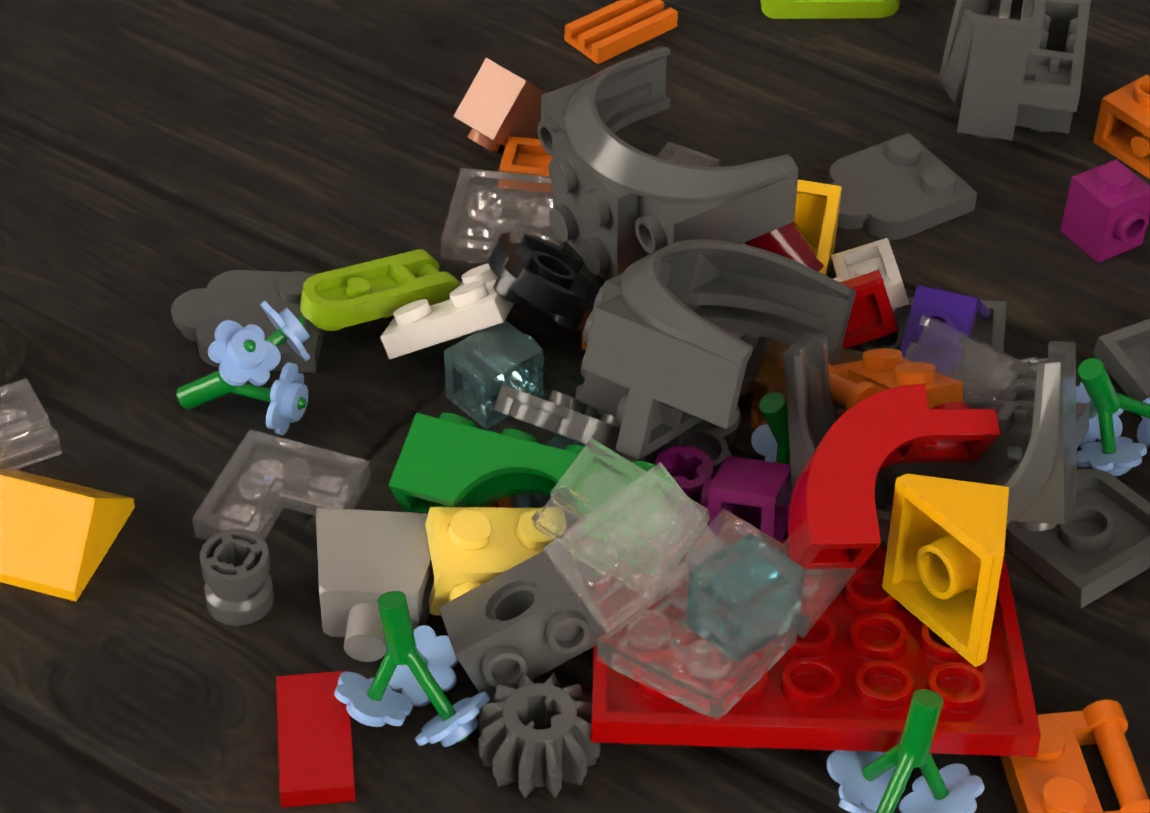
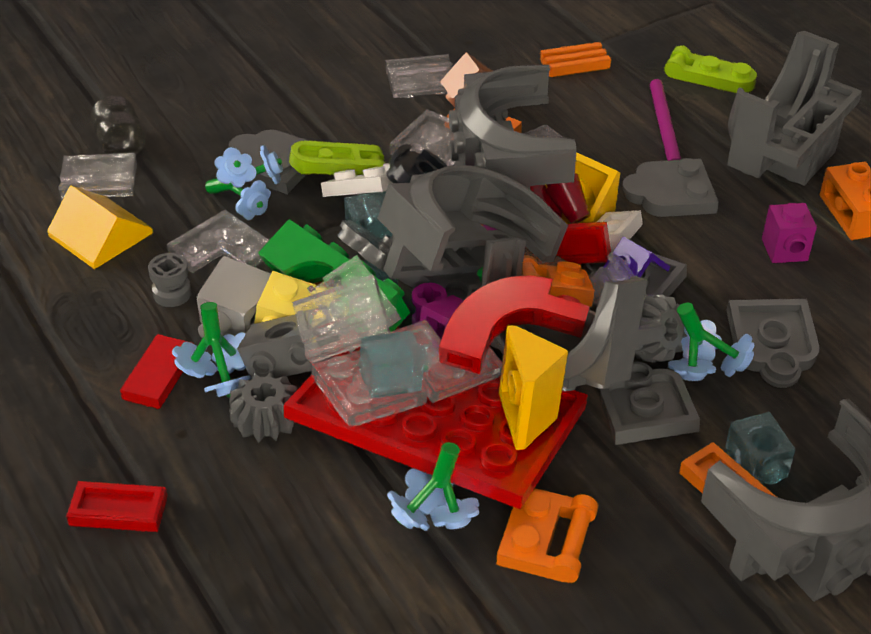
camera: 25 degrees right, 0 degrees up
none -> clear plate [386,54,453,98]
none -> magenta bar [650,79,681,161]

